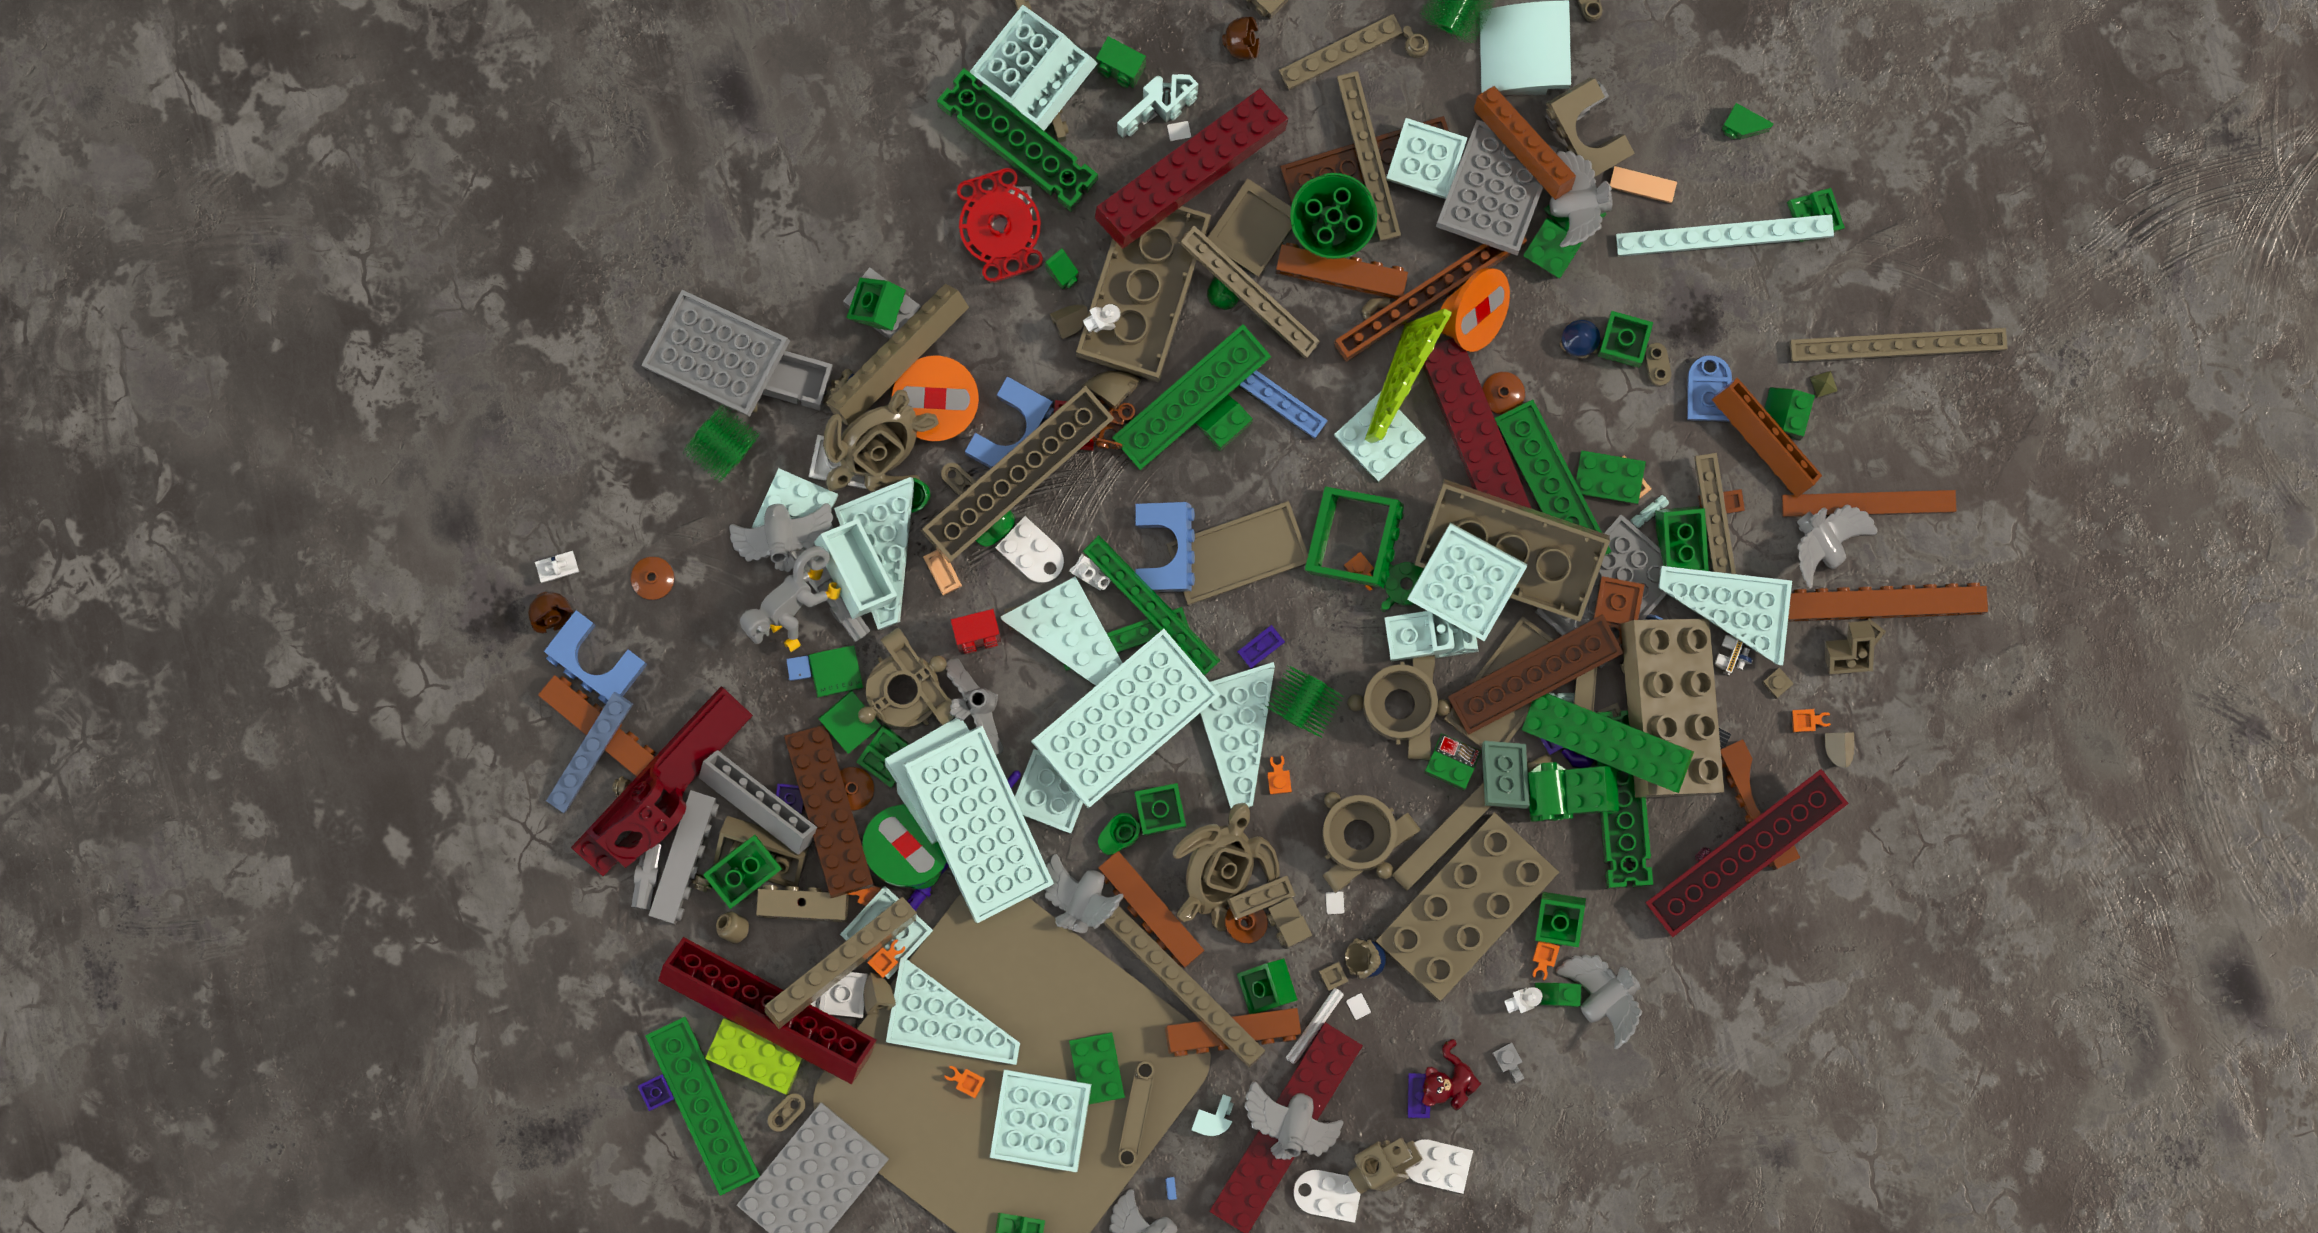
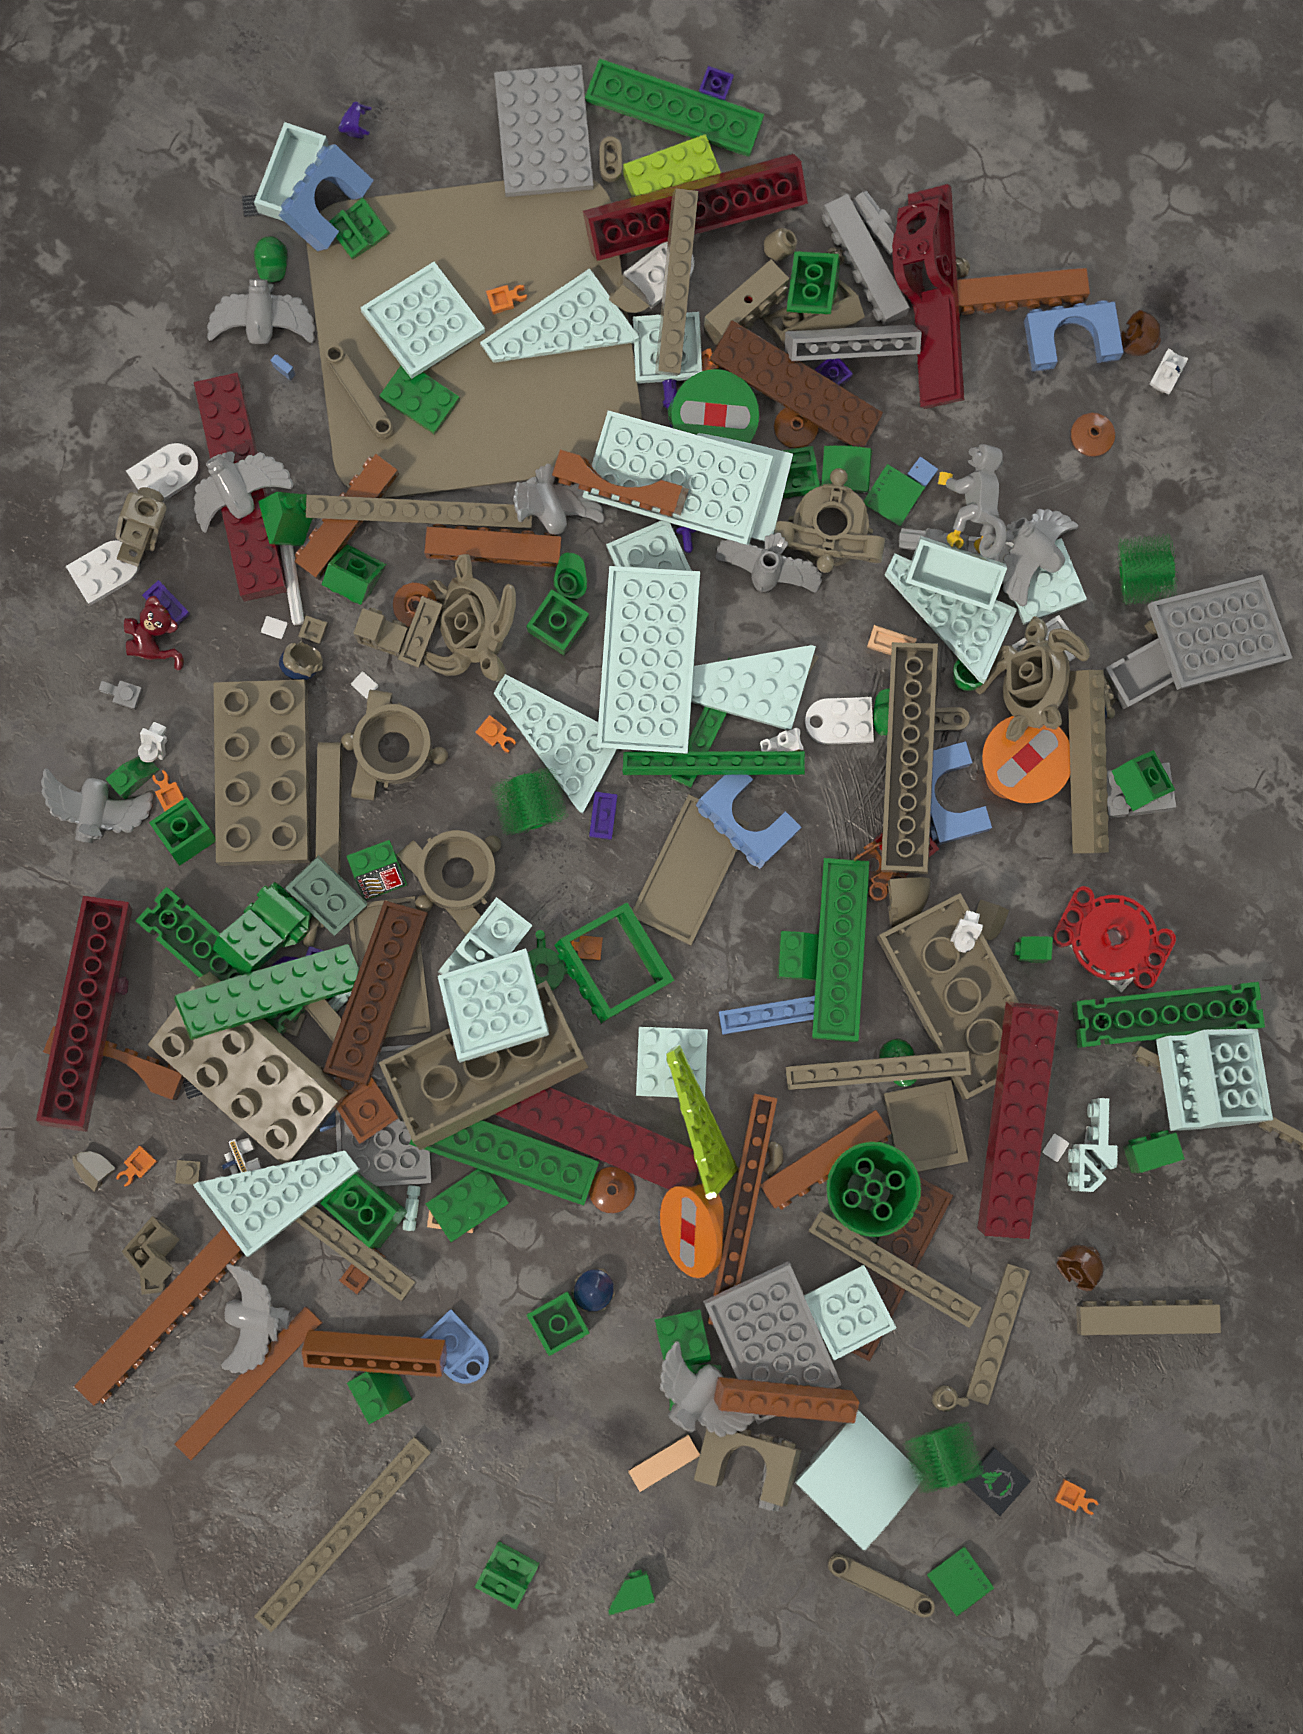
camera: 135 degrees right, 0 degrees up
sand blue plate [546,692,633,813] -> none
orange plate [867,939,905,978] -> none
red brick [951,609,1001,654] -> none
light aqua brick [1191,1094,1234,1136] -> none
light aqua plate [1616,215,1834,257] -> none
dark tan plate [1645,343,1672,387] -> none
olive slope [1810,371,1838,398] -> none
none -> green slope [258,492,313,546]
none -> dark orange arch [552,450,689,517]

